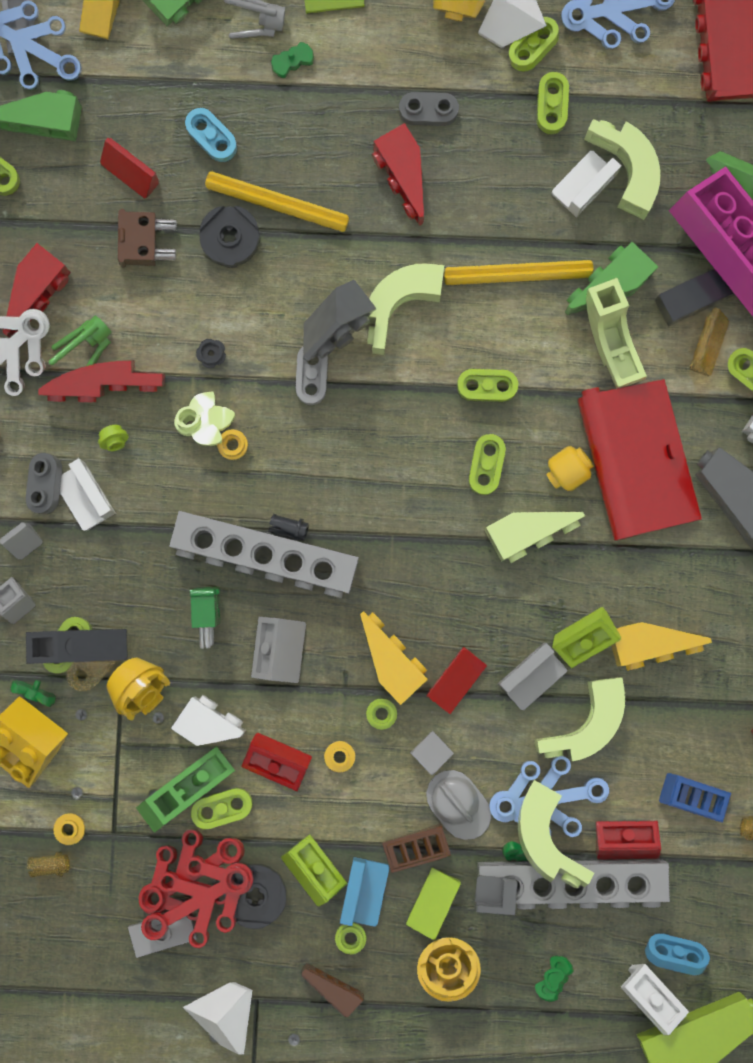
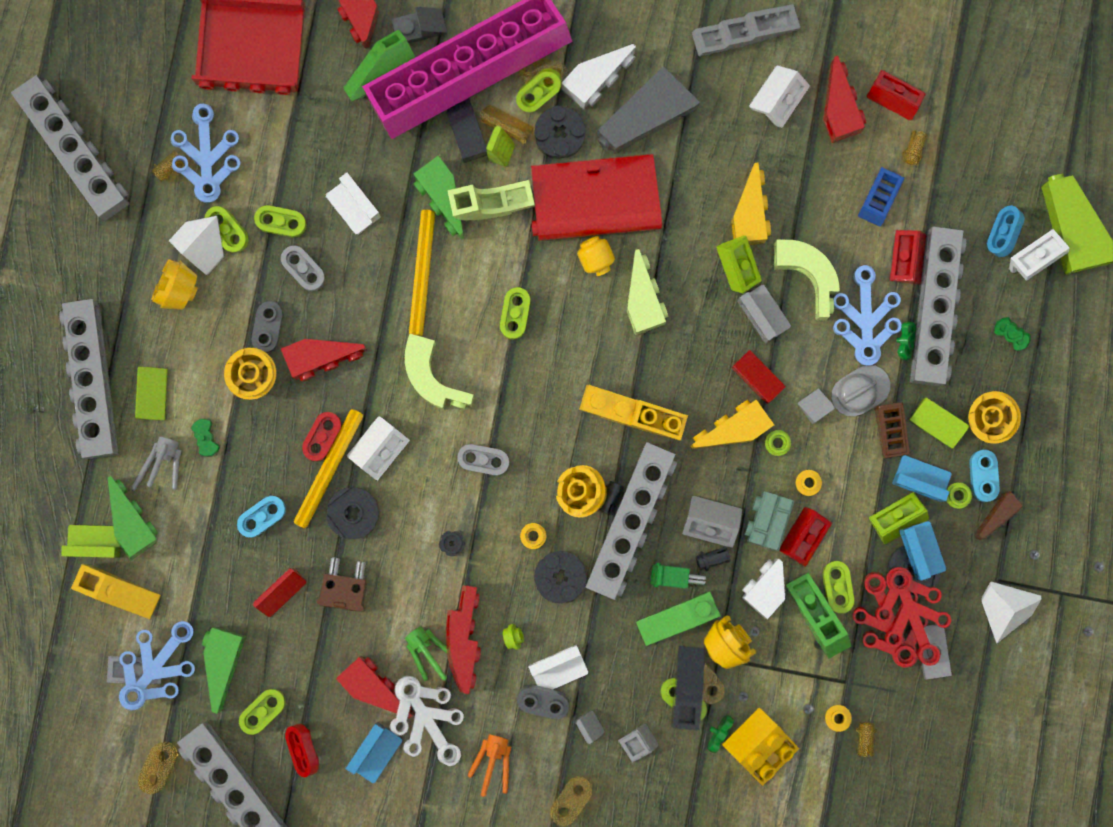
camera: 85 degrees left, 0 degrees up
yellowish green plate [174,392,235,446] -> none
dark grey slope [303,280,376,361] -> none
lime plate [468,434,506,495] -> none
dark grey panel [474,875,517,915] -> none
yellowish green arch [518,780,594,888] -> none
yellowish green arch [584,119,660,220] -> none
none -> yellow cone [224,348,276,400]
none -> light grey plate [281,246,325,291]
none -> red plate [302,412,342,461]
none -> white panel [347,416,410,481]
none -> lime slope [486,126,515,167]
none -> black plate [534,105,585,159]
none -> black plate [534,551,587,603]
none -> yellow cone [556,465,607,517]
none -> yellow slope [579,385,688,441]
none -> bright green slope [636,591,720,646]
none -> black pin [695,546,731,572]
none -> sand green brick [744,491,794,551]
none -> dark azure panel [899,521,946,581]
none -> medium azure plate [969,450,1000,502]

